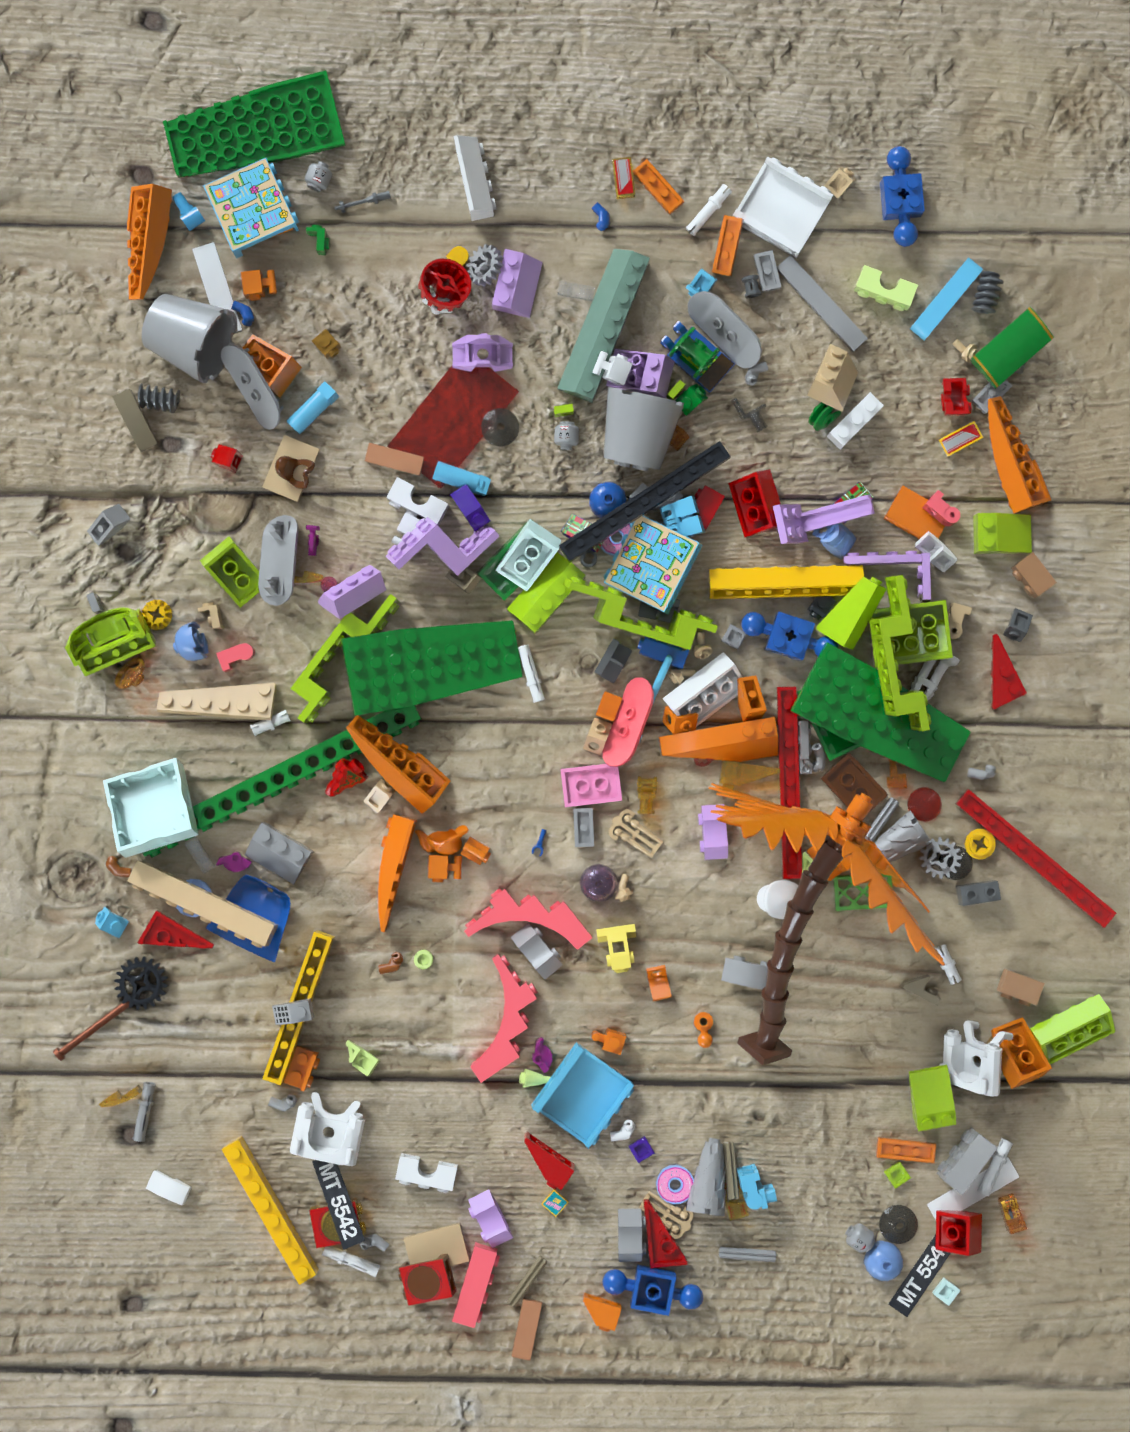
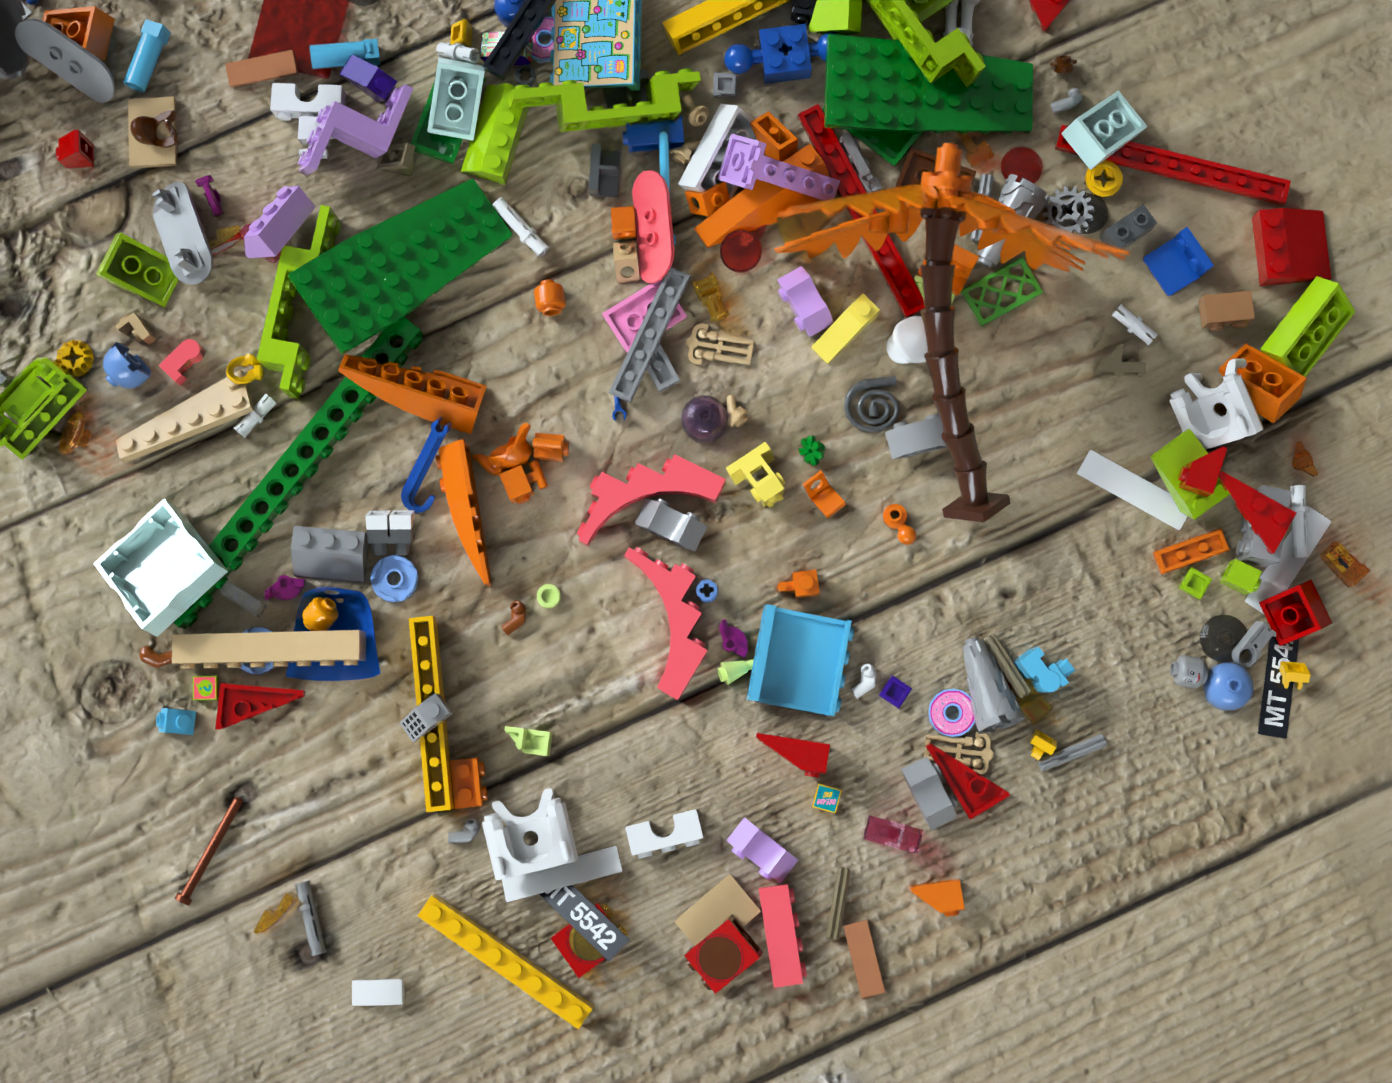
camera: 15 degrees left, 5 degrees down
black gear [114,956,169,1010] -> none
white pin [322,1246,380,1277] -> none
red rock [325,758,369,797] -> none
light grey arm [359,1234,389,1252] -> none
tan bracket [363,779,396,813] -> none
blue brick [602,1264,703,1316] -> none
light grey arm [812,743,825,772] -> none
light aqua tile [932,1277,960,1306] -> none
none -> tile [193,676,219,701]
none -> yellow piece [226,354,264,384]
none -> light orange head [302,597,339,631]
none -> hips [365,510,415,555]
none -> light blue tile [370,555,419,603]
none -> blue piece [401,417,452,513]
none -> white pin [436,42,480,63]
none -> yellow slope [450,19,473,48]
none -> white sticker [502,846,622,902]
none -> orange head [534,279,566,316]
none -> light grey tile [609,267,691,403]
none -> medium blue bush [696,579,718,603]
none -> lavender bracket [717,134,840,201]
none -> clear red piece [720,230,762,273]
none -> green plant [799,435,825,466]
none -> light yellow slope [811,293,880,364]
none -> dark grey piece [844,376,900,432]
none -> clear pink slope [863,815,924,854]
none -> yellow tile [1030,729,1057,760]
none -> reddish brown plate [1050,55,1077,73]
none -> light aqua slope [1061,90,1148,170]
none -> white sticker [1077,450,1187,530]
none -> blue bracket [1143,226,1214,297]
none -> red slope [1178,447,1227,497]
none -> red wing [1218,471,1296,554]
none -> lime brick [1219,559,1262,595]
none -> light grey piece [1232,620,1276,667]
none -> red slope [1252,208,1331,286]
none -> yellow tile [1279,661,1311,690]
none -> clear orange piece [1292,441,1318,477]

